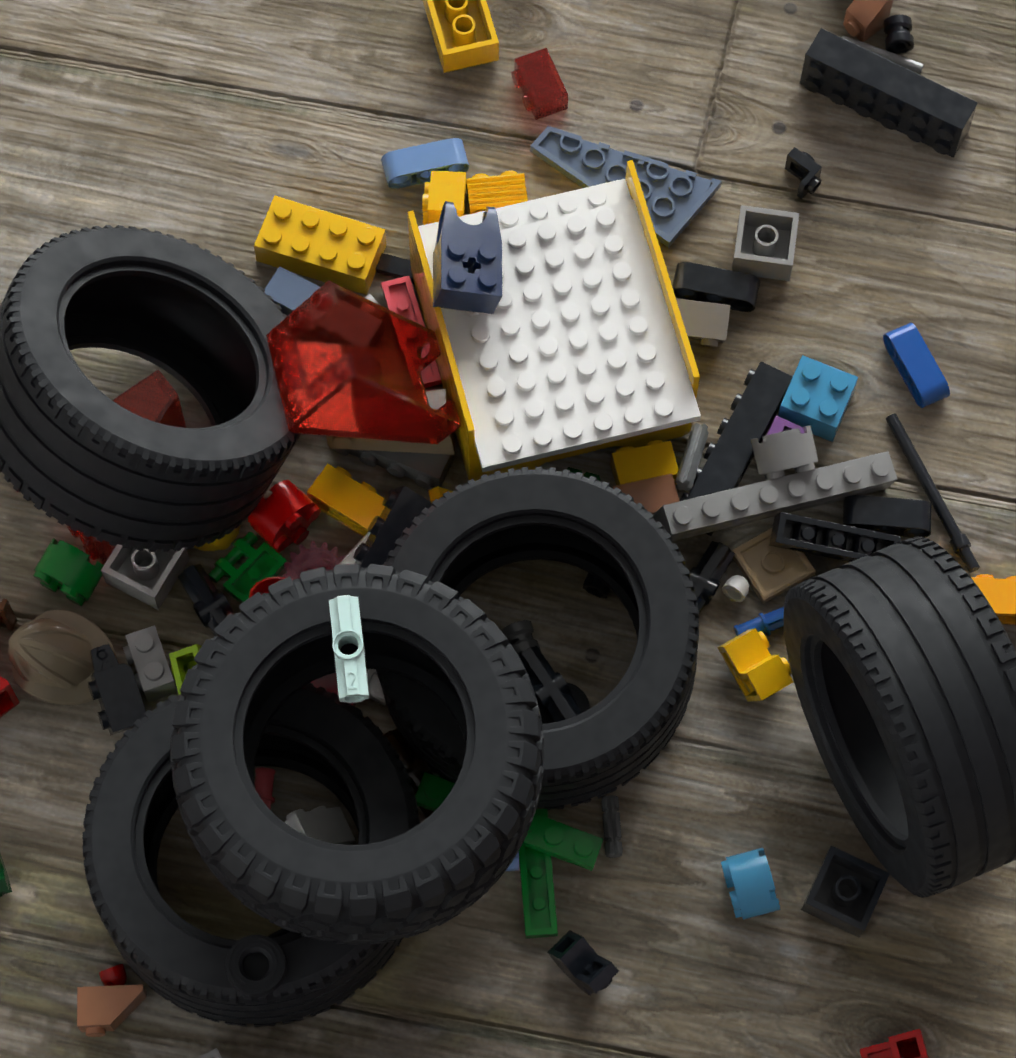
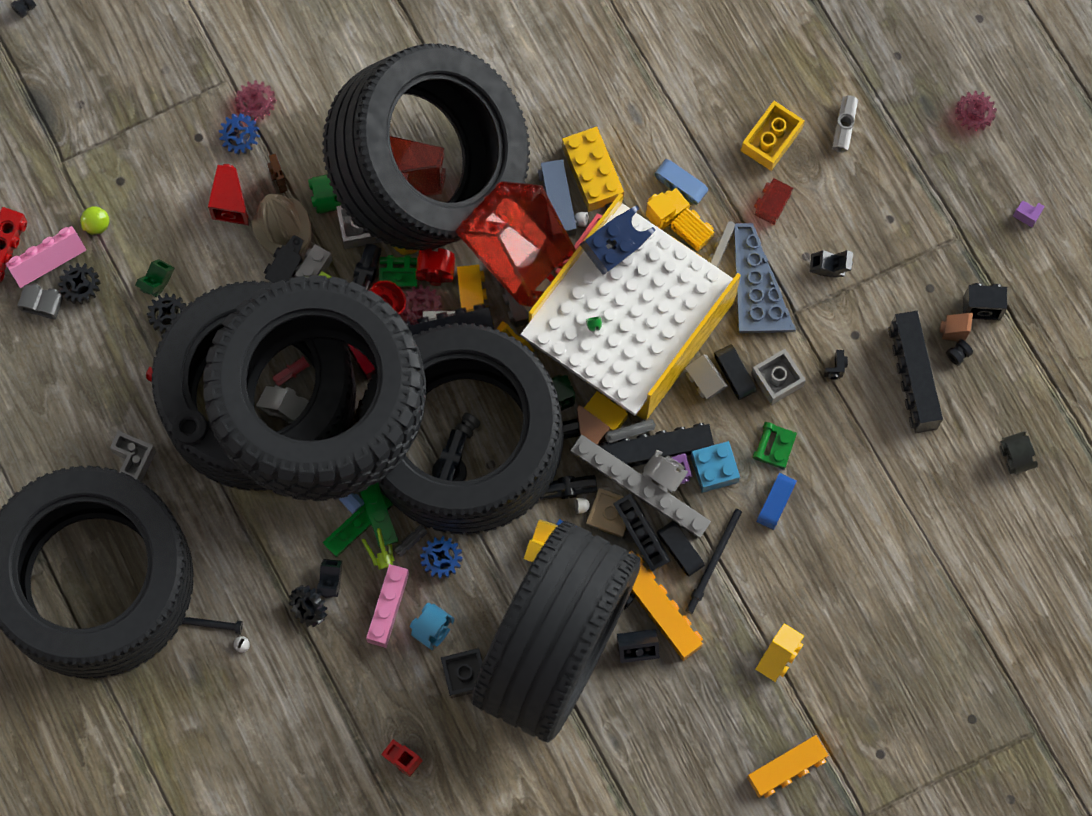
camera: 50 degrees right, 5 degrees up
nougat slope [77,984,146,1037] -> none
light aqua piece [329,595,369,703] -> none
light grey bar [842,35,924,75] -> none
none -> black gear [147,293,187,334]
none -> black gear [289,585,327,627]
none -> lime plant [362,528,395,570]
none -> bright pink brick [366,564,409,648]
none -> blue gear [420,536,463,579]
none -> green hinge [586,316,602,332]
none -> light grey hinge [708,221,735,268]
none -> green plate [752,422,797,470]
none -> black brick [810,250,853,277]

